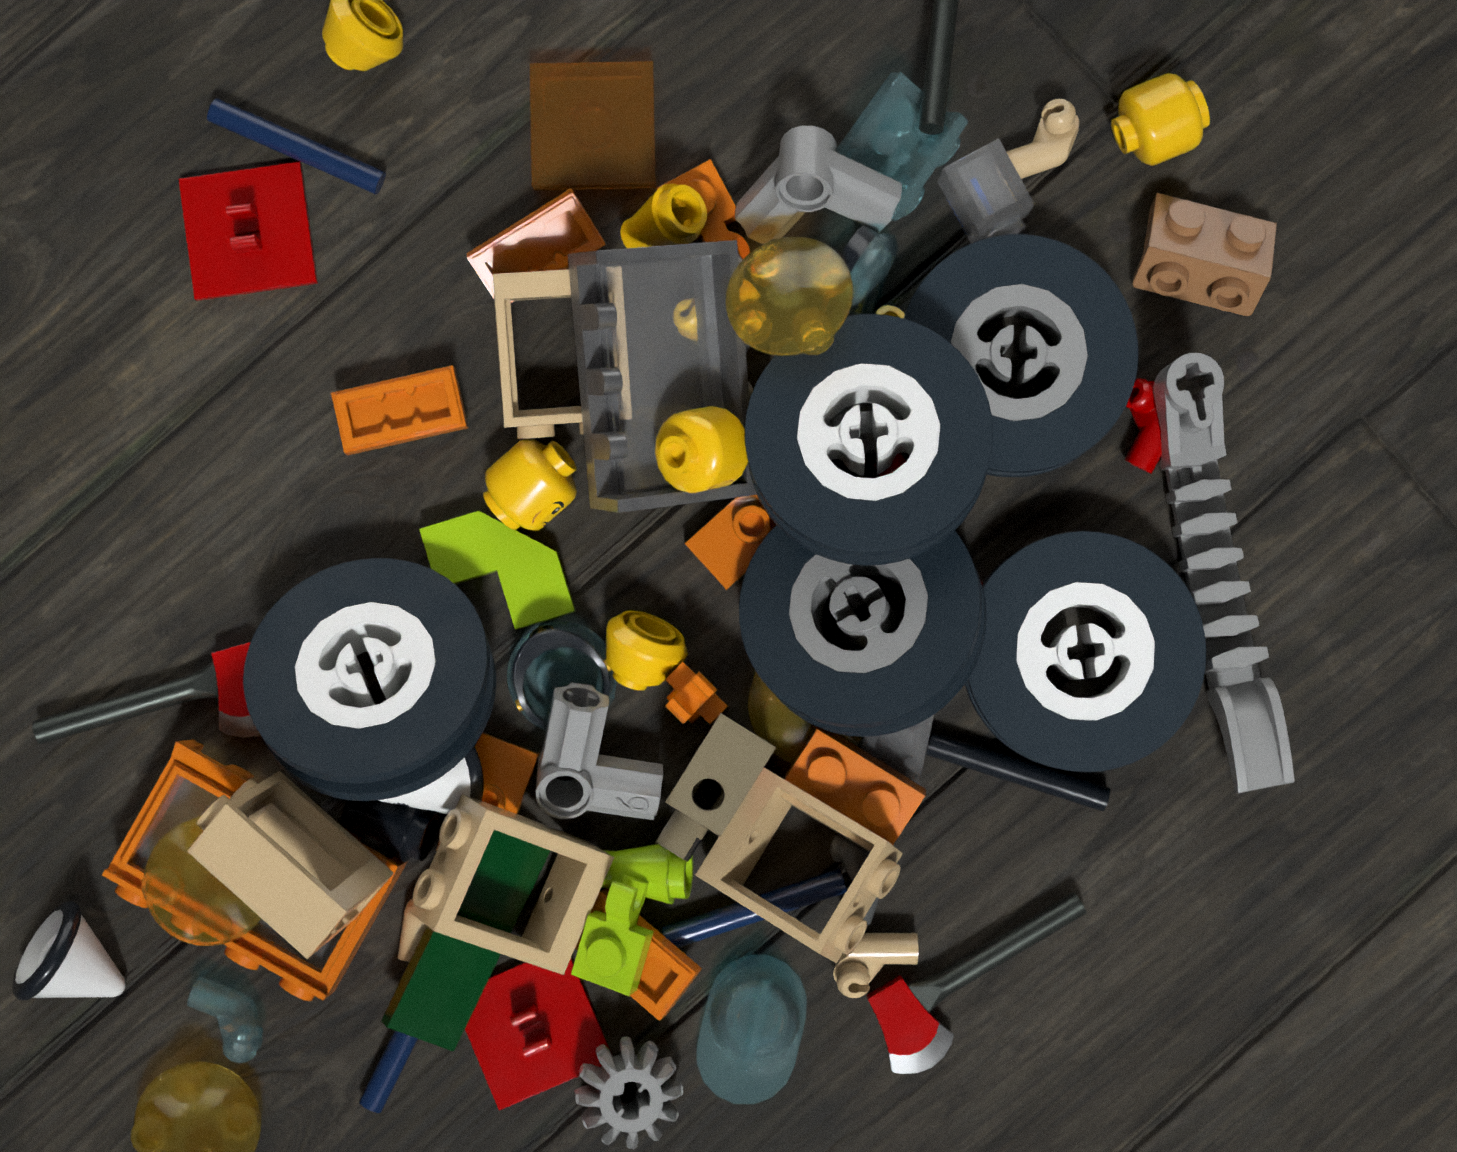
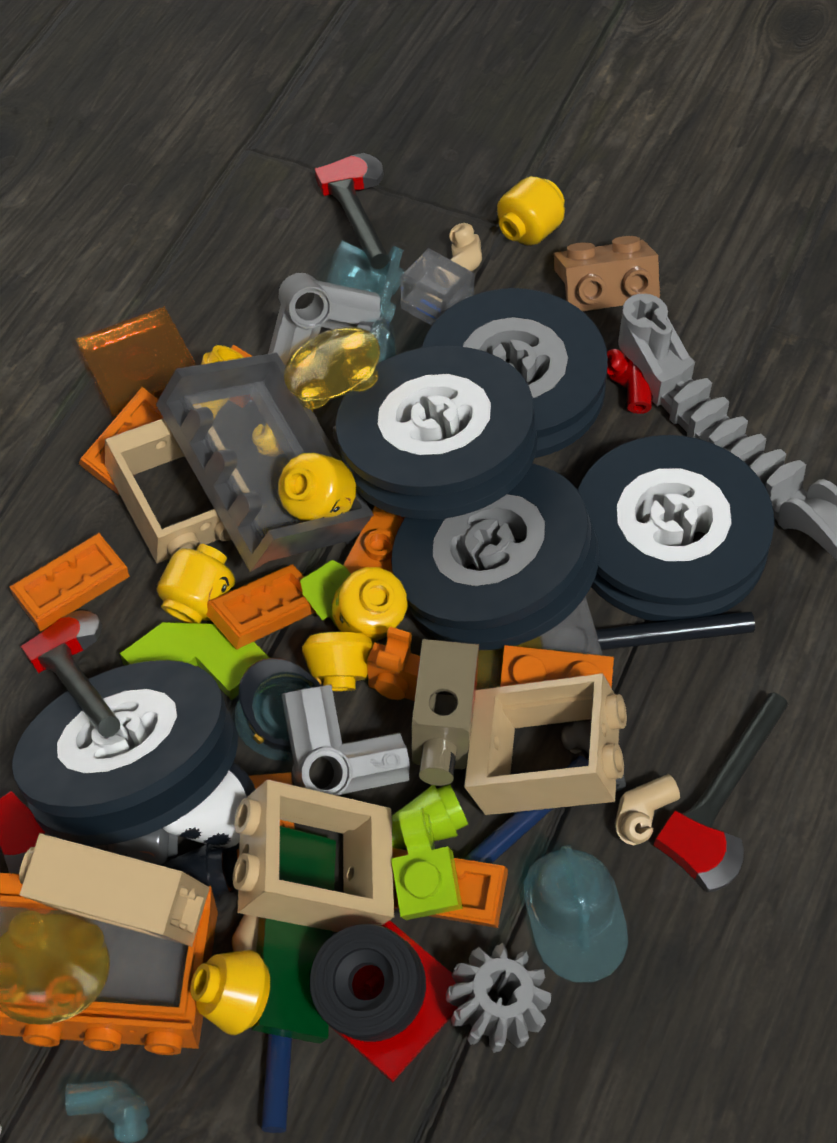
camera: 25 degrees left, 30 degrees down
none -> piece [21,610,121,737]
none -> yellow cone [191,950,270,1035]
none -> orange plate [206,564,316,650]
none -> lime piece [300,560,351,628]
none -> black tyre [310,924,426,1042]
none -> yellow head [332,567,408,642]

